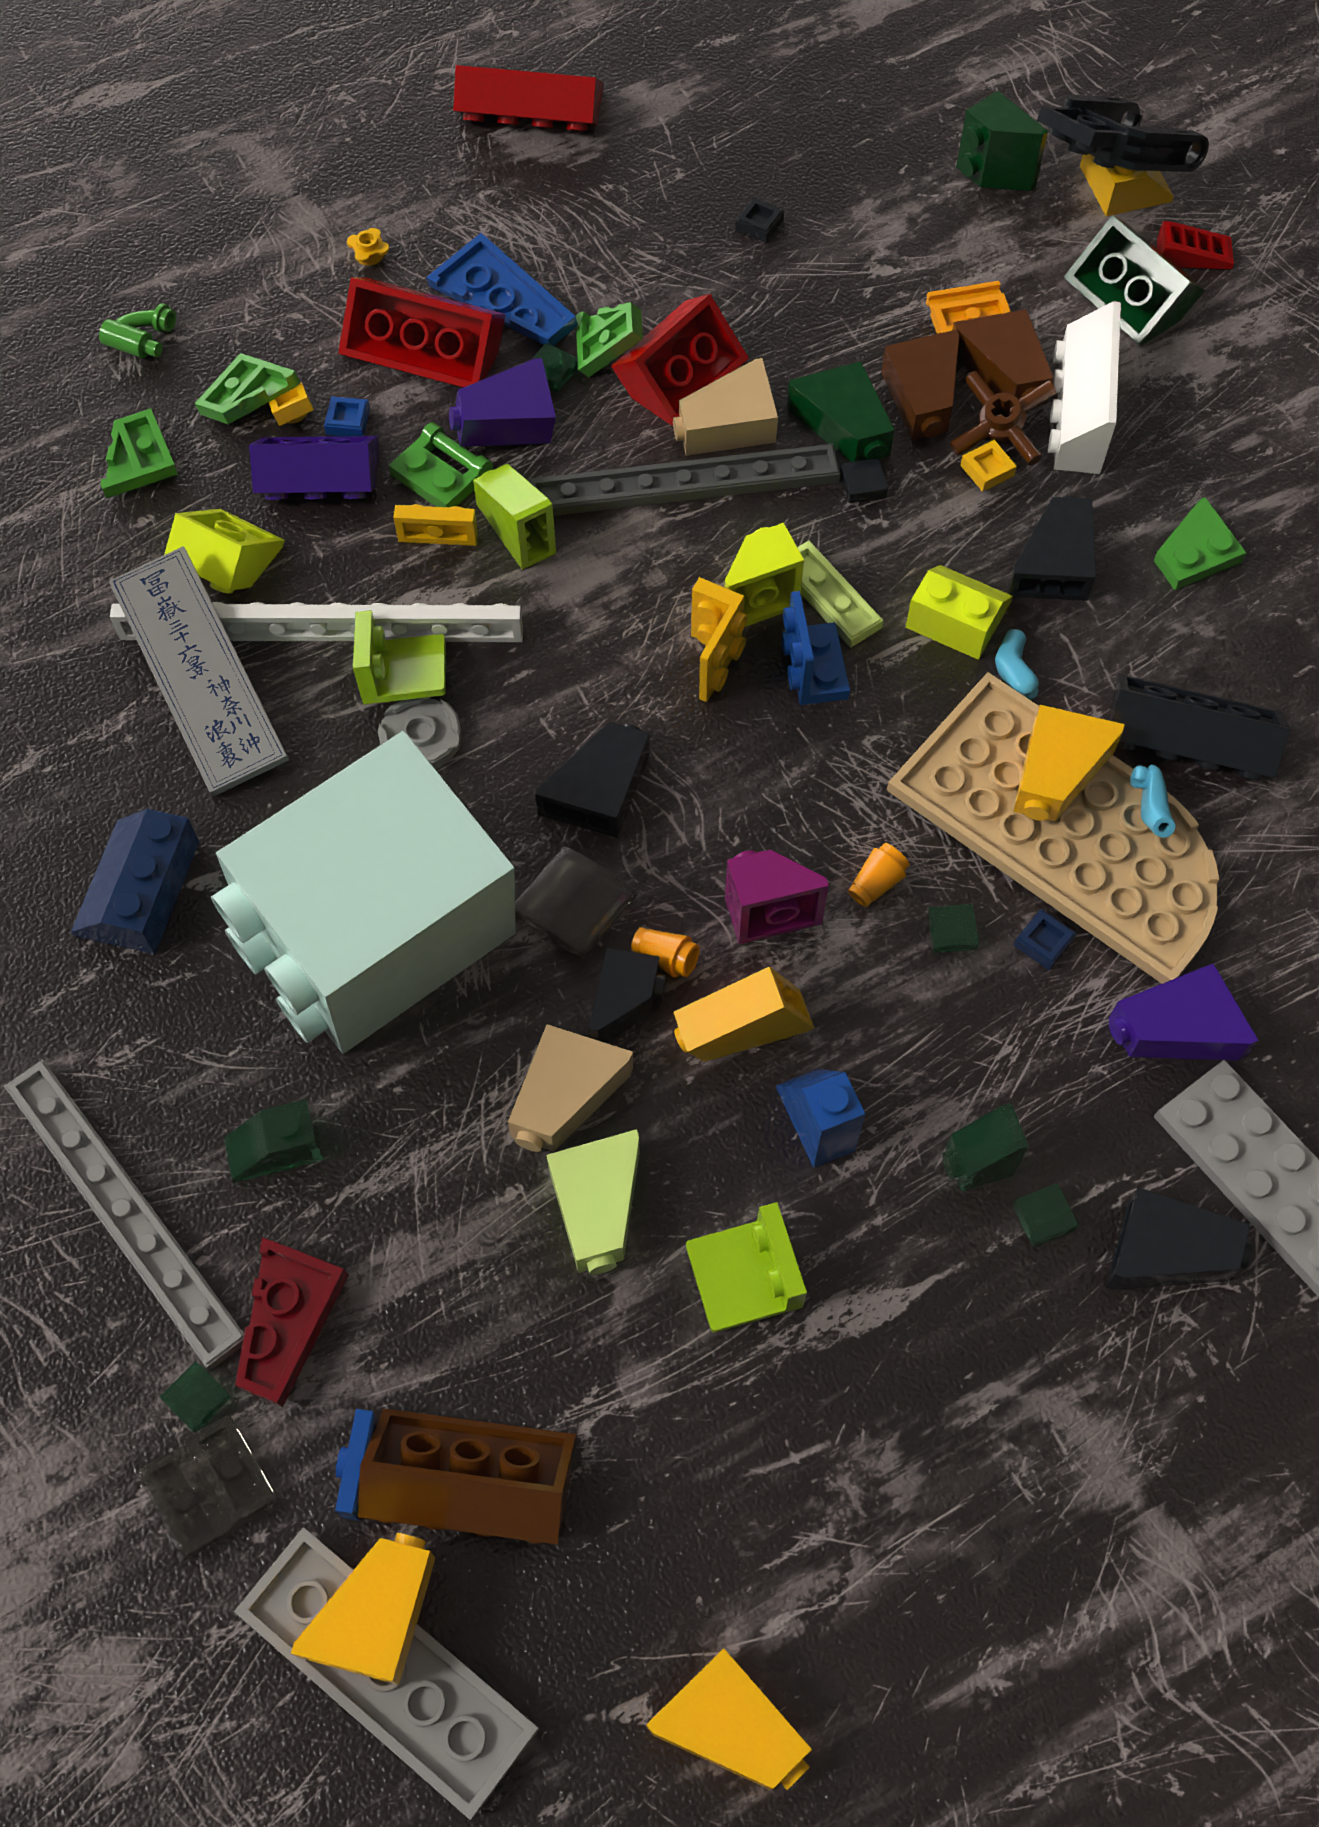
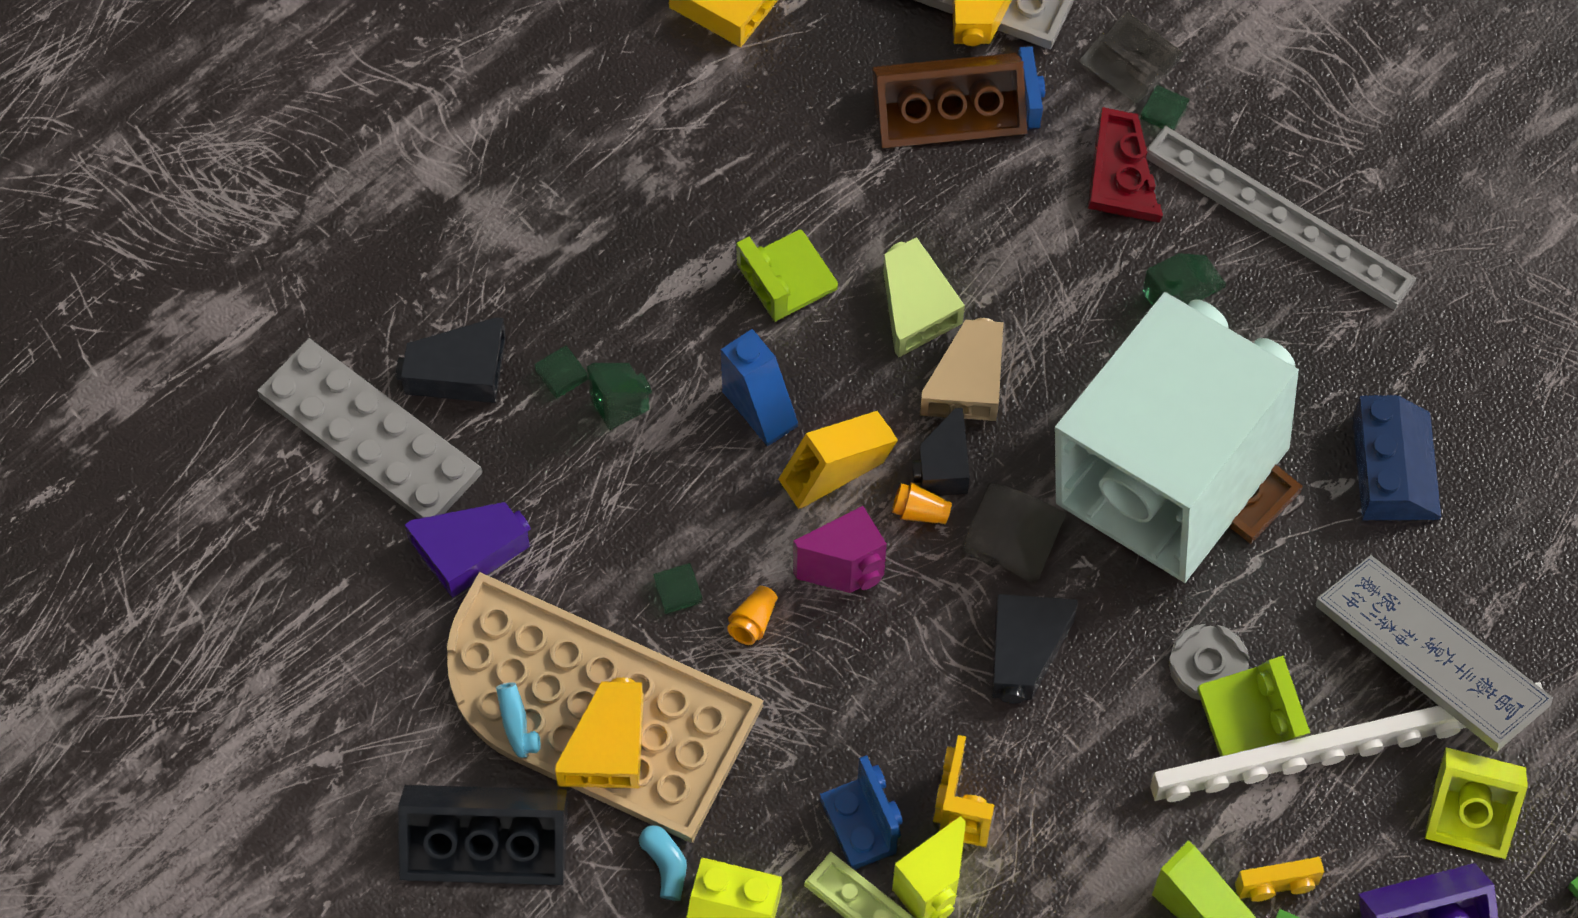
camera: 165 degrees right, 0 degrees up
dark blue tile [1013,909,1077,970] -> none

